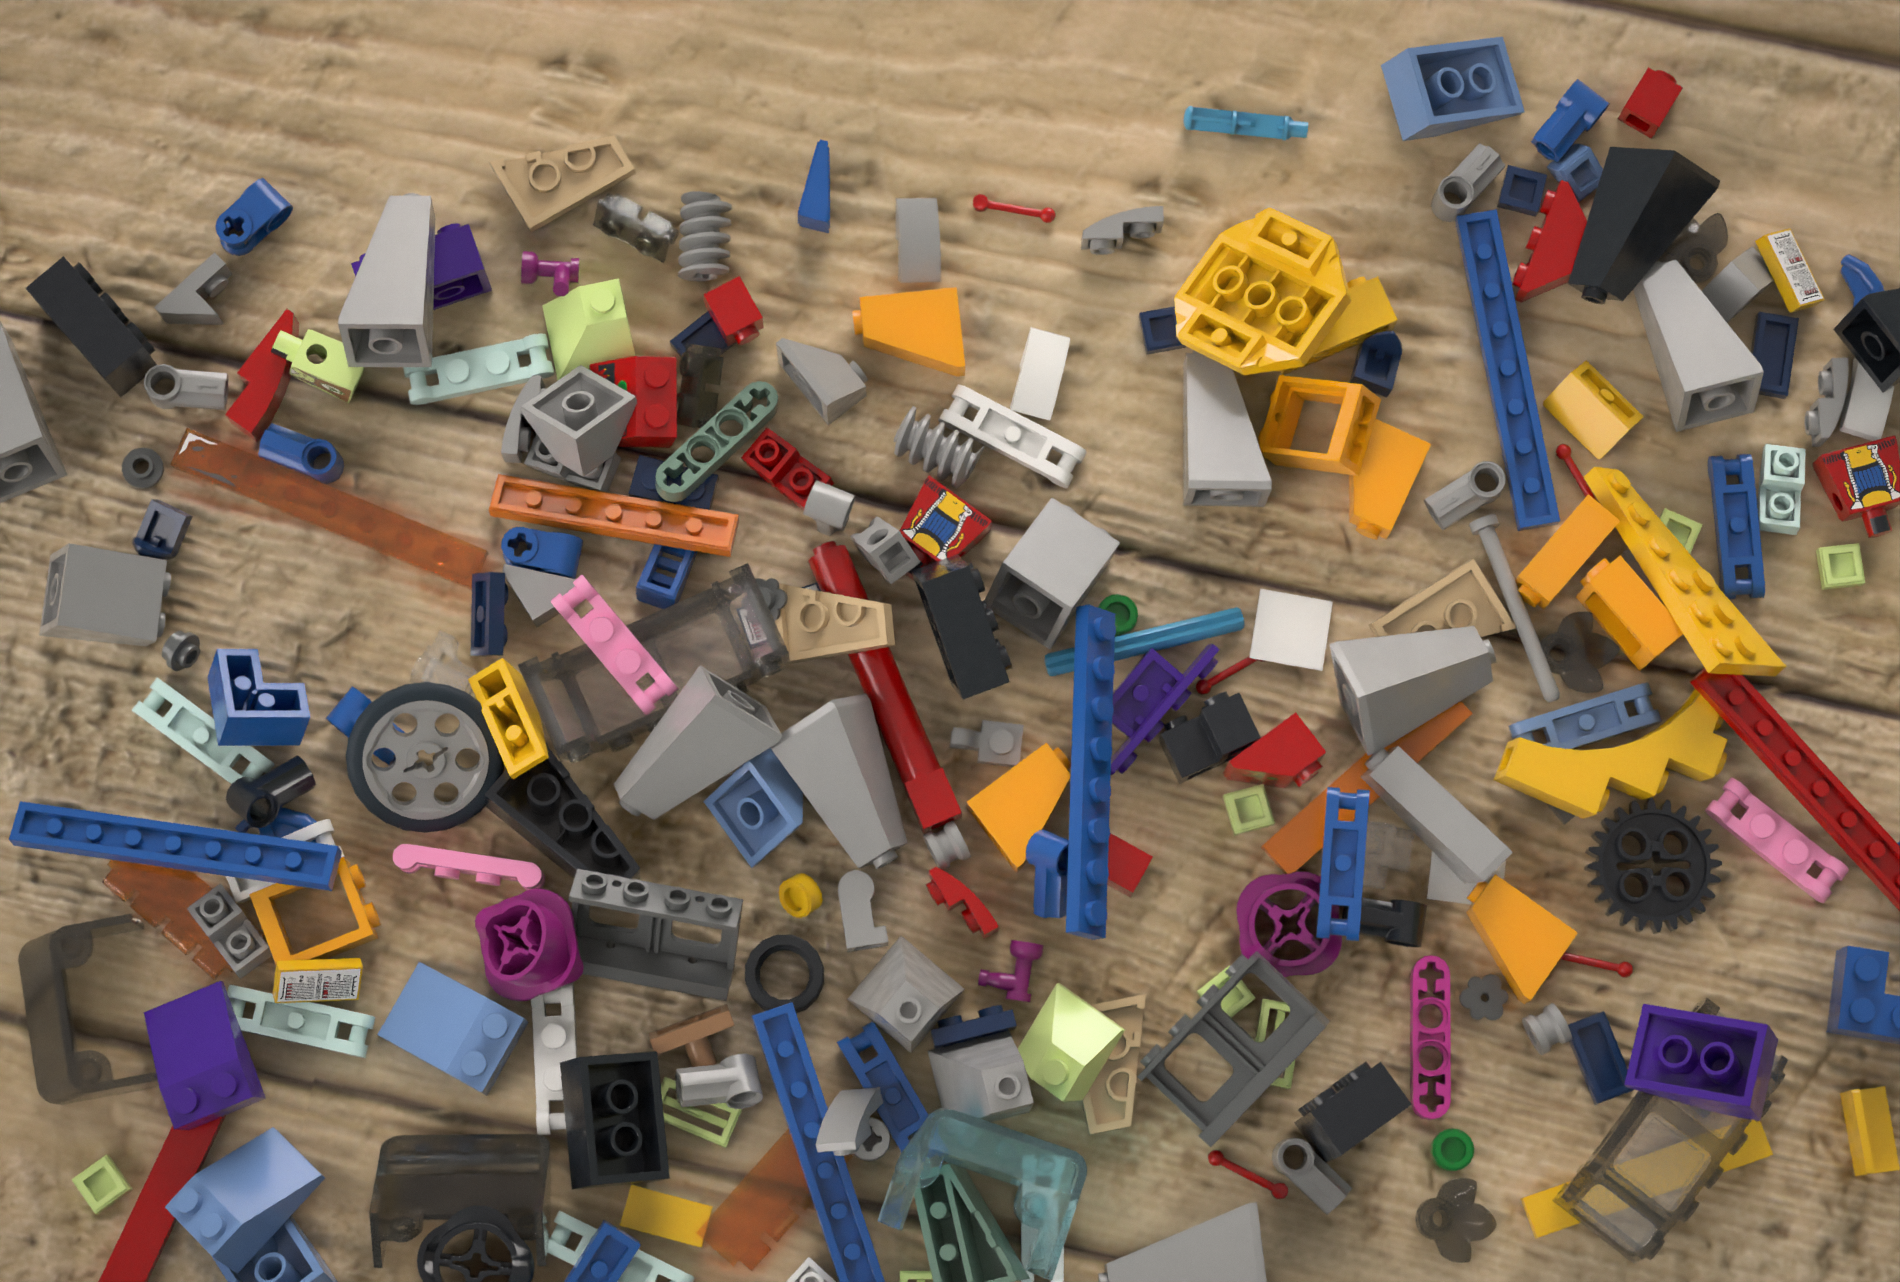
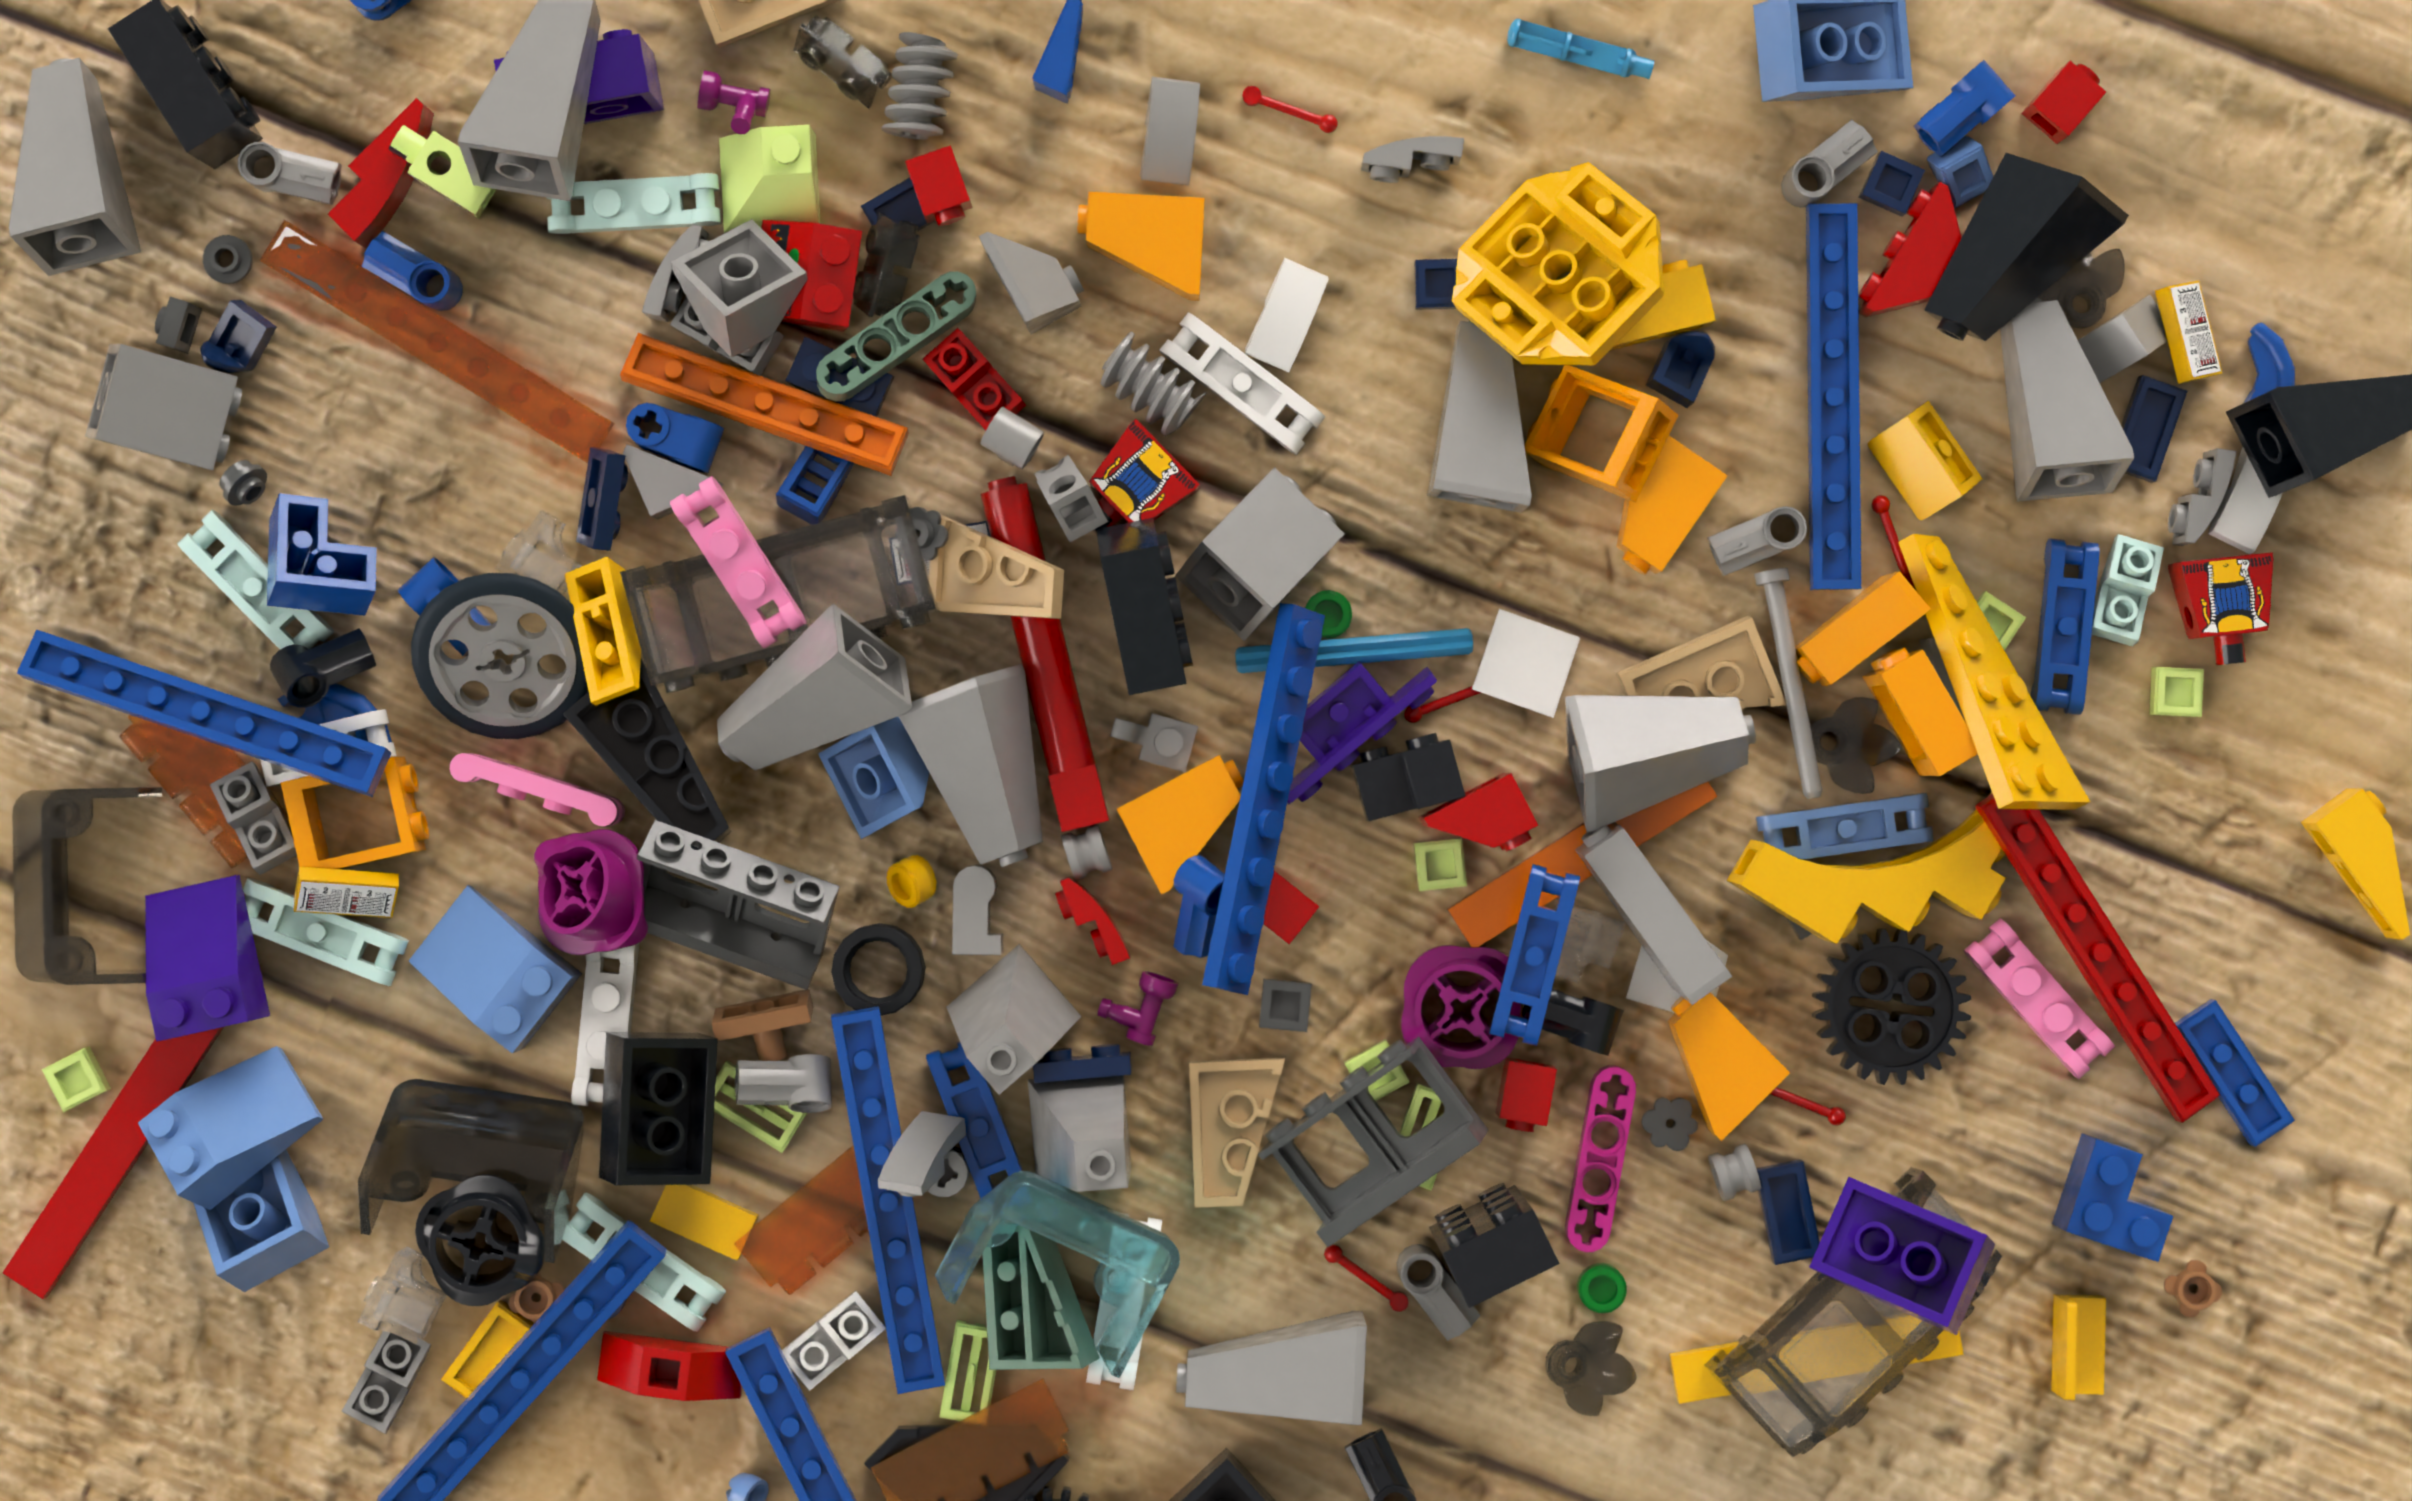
camera: 15 degrees right, 10 degrees up
light grey slope [154,252,232,325] -> none
yellowish green slope [1018,983,1125,1102] -> none
none -> dark grey plate [155,297,202,354]
none -> dark grey plate [1259,978,1312,1032]
none -> red brick [1495,1057,1557,1132]

